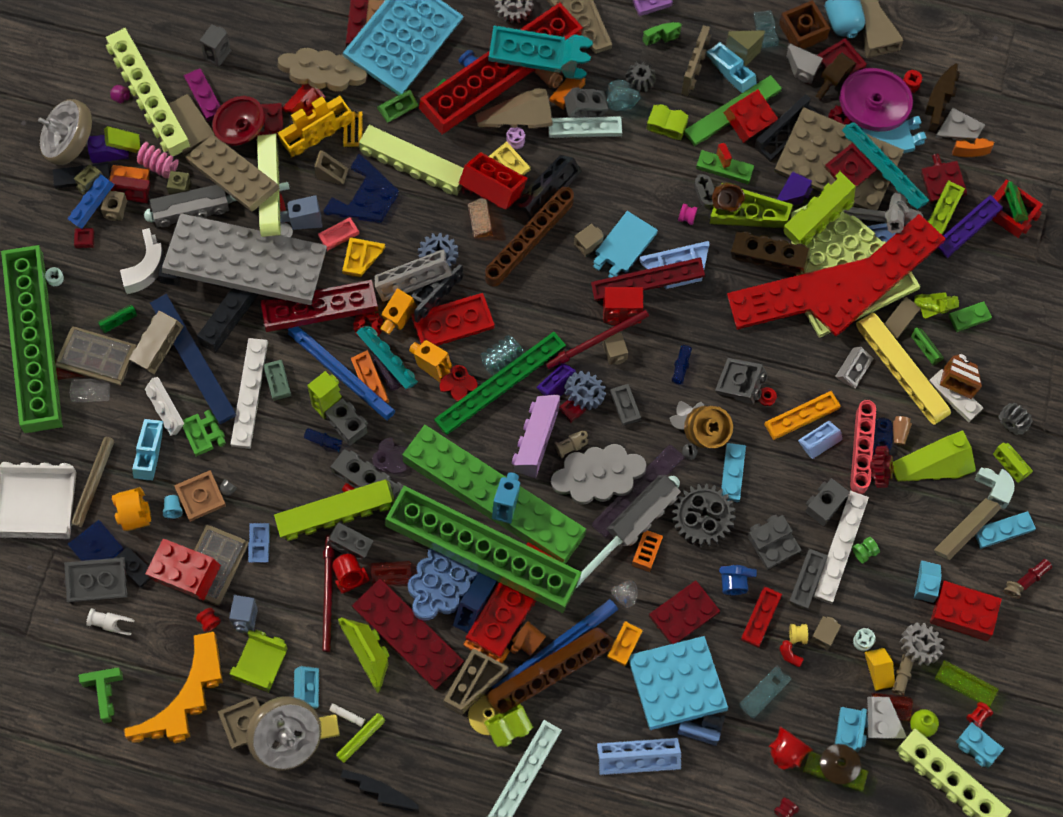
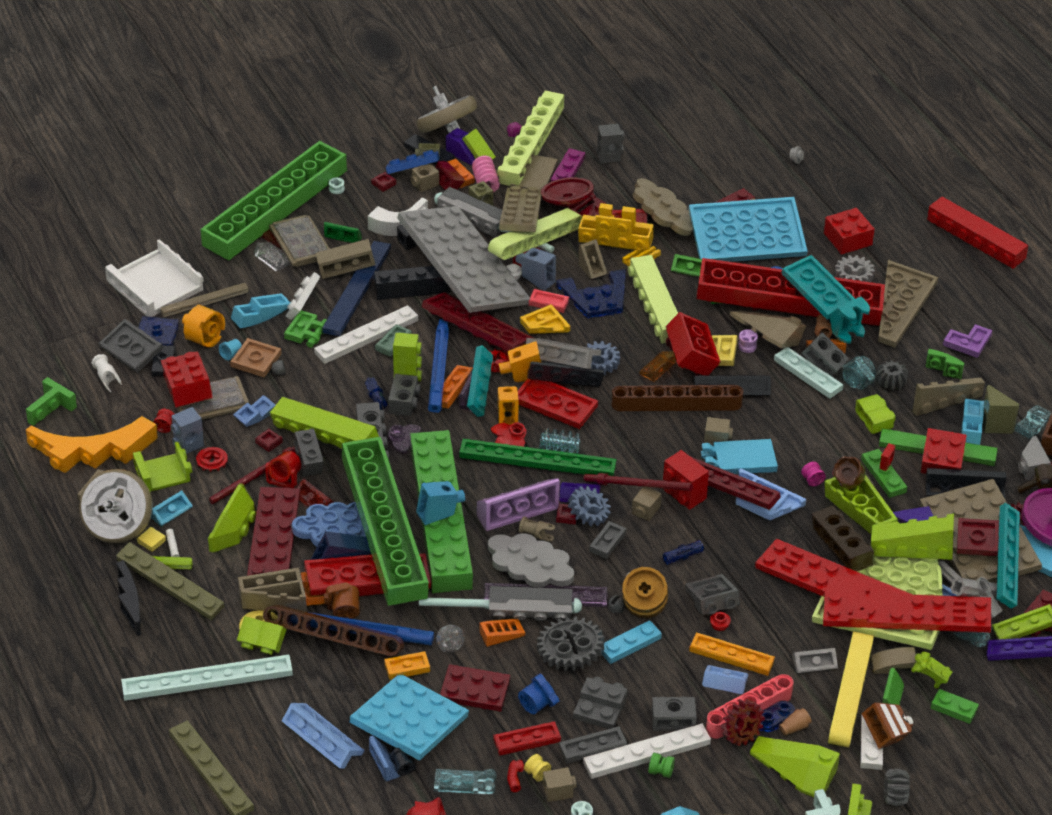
camera: 50 degrees right, 25 degrees down
none -> olive plate [116,542,225,621]
none -> red gear [196,447,228,472]
none -> dark red tile [255,429,283,452]

